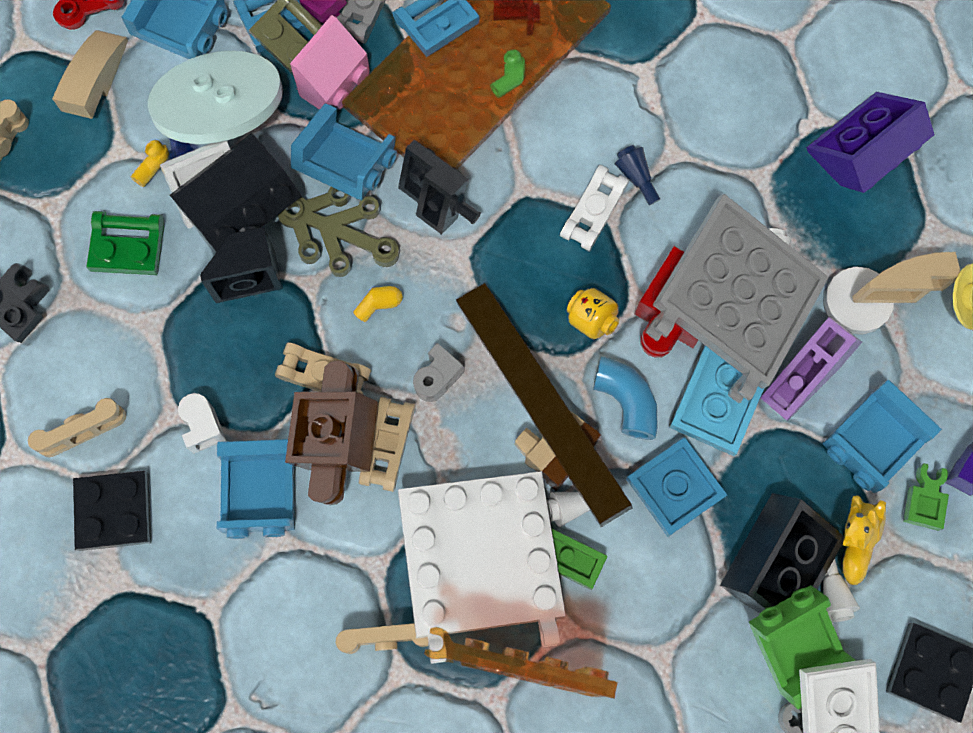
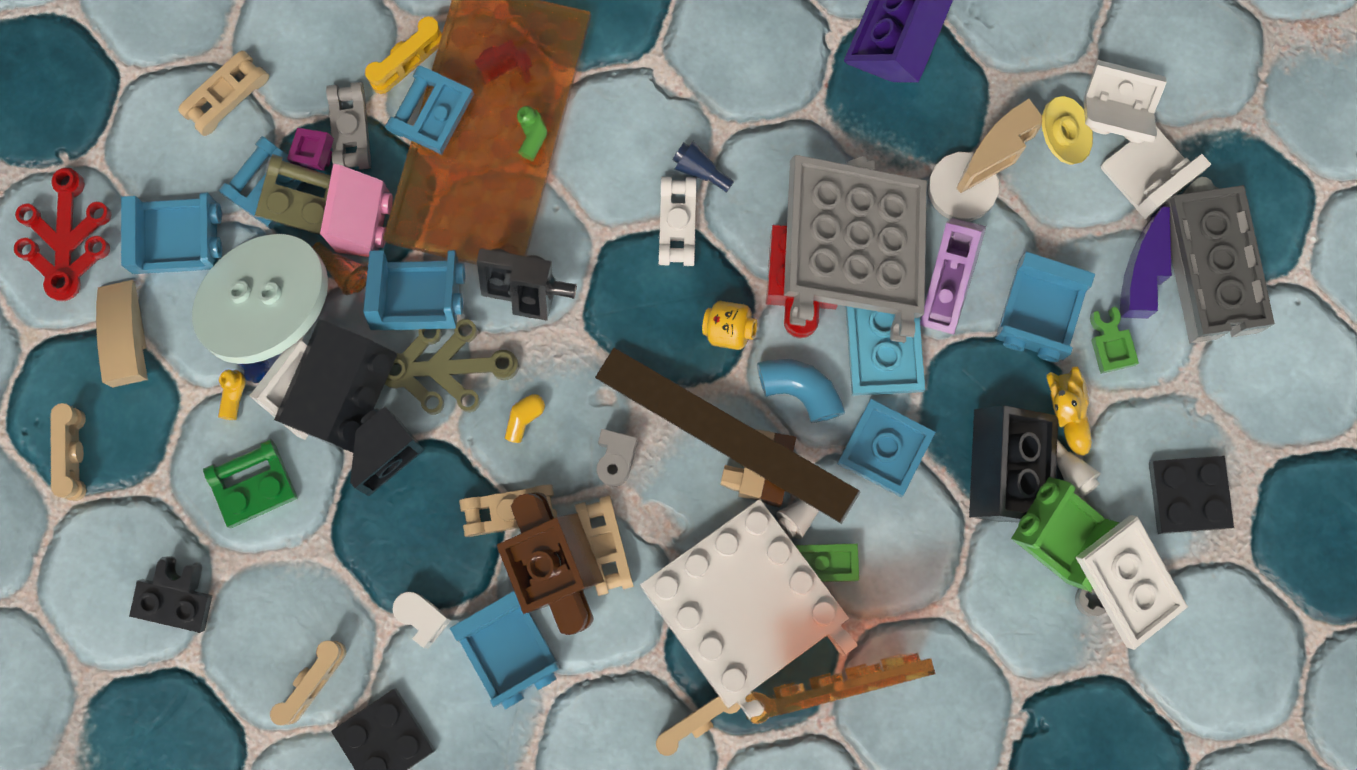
camera: 25 degrees left, 5 degrees up
none -> clear orange cone [312,242,368,295]

